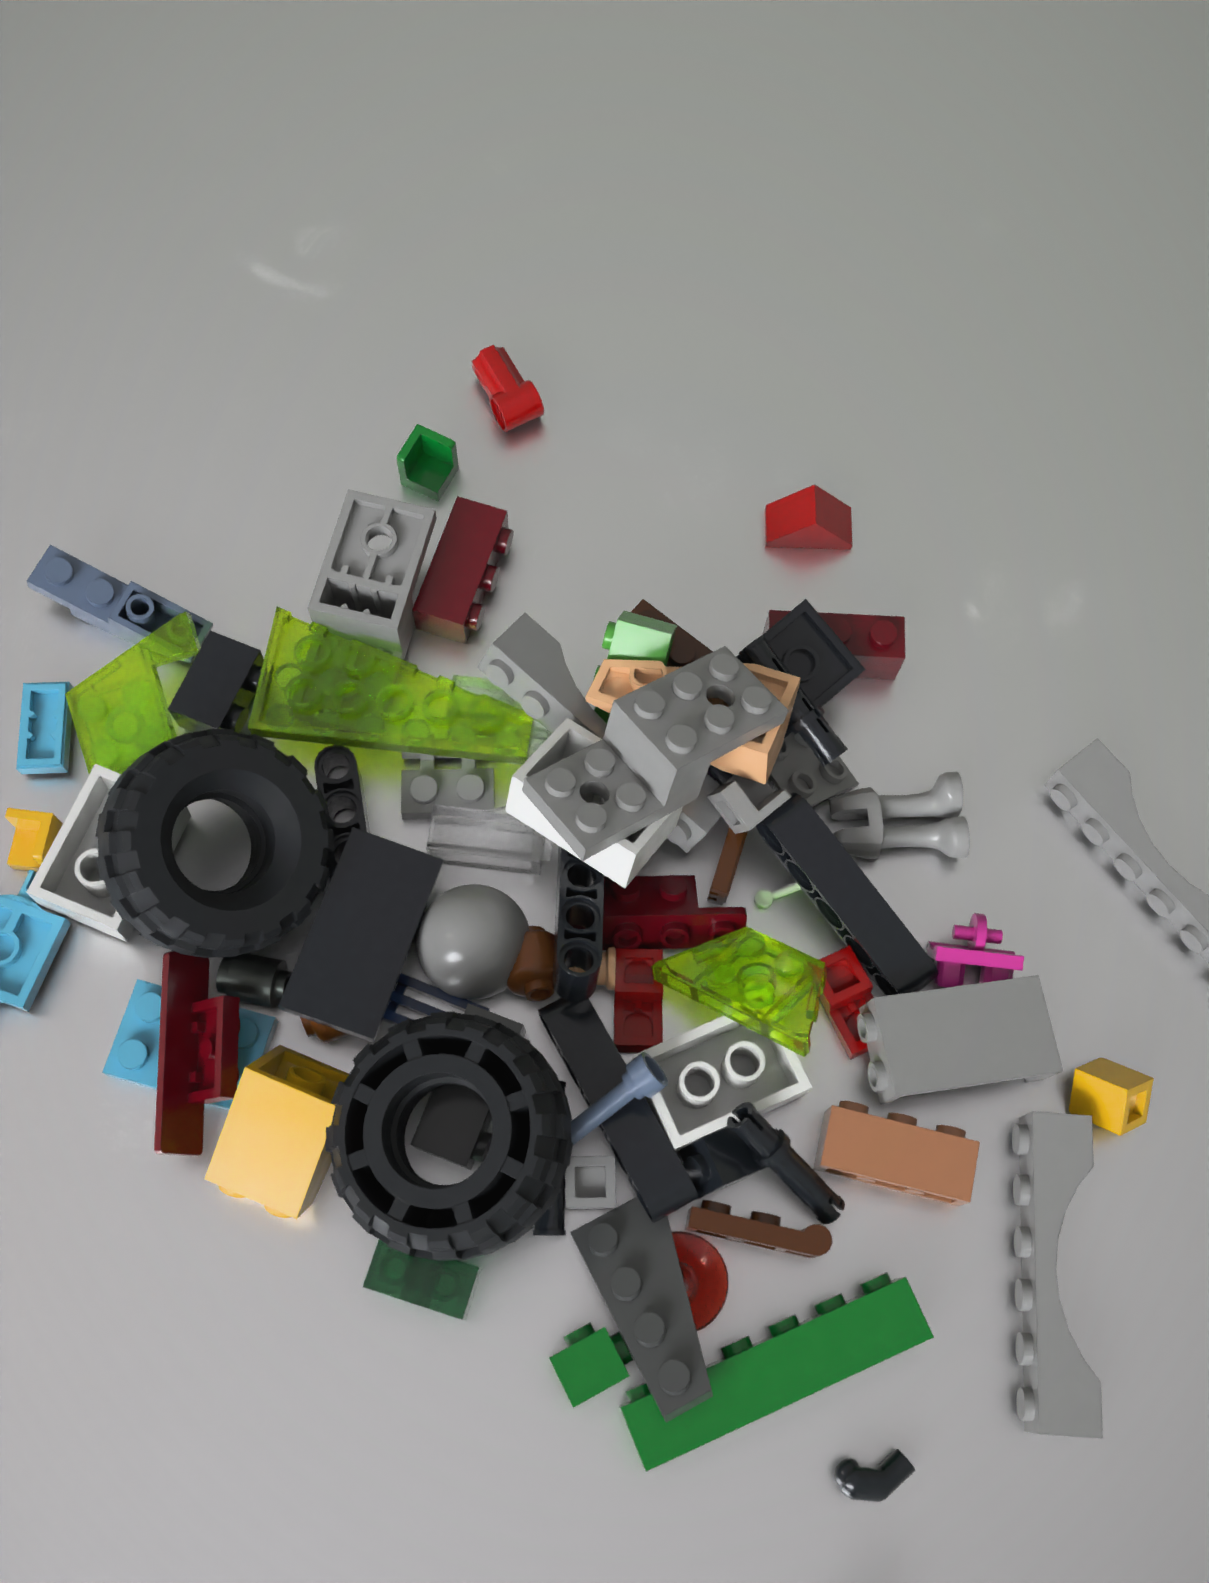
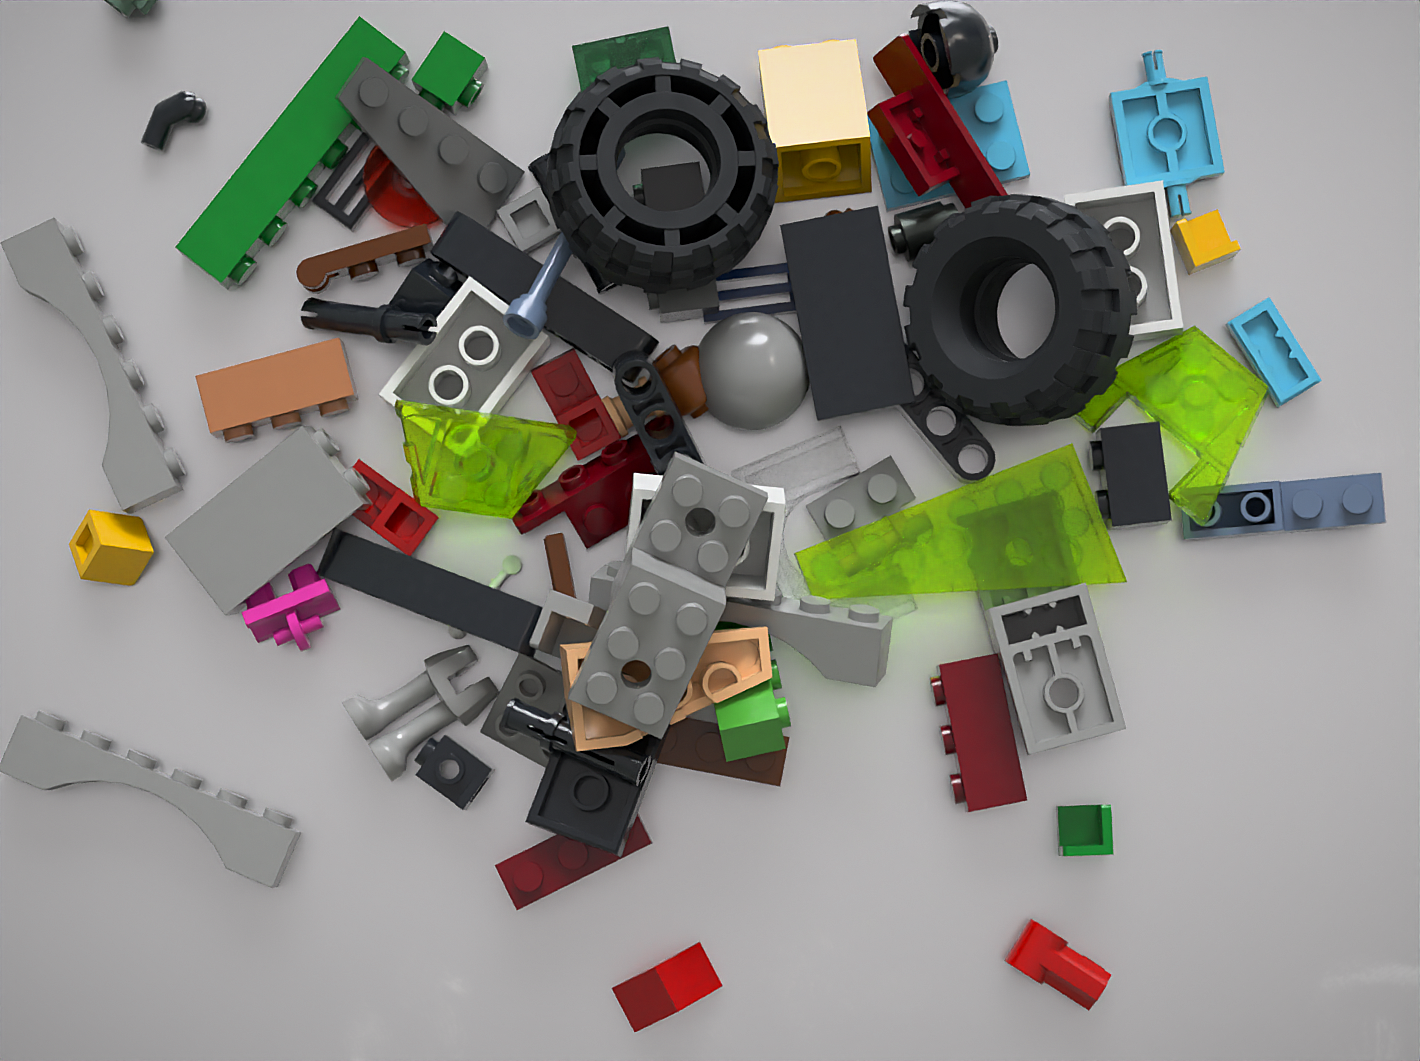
camera: 160 degrees right, 15 degrees up
none -> black tile [312,132,398,232]
none -> black brick [414,735,495,810]
none -> black cylinder [909,0,998,99]

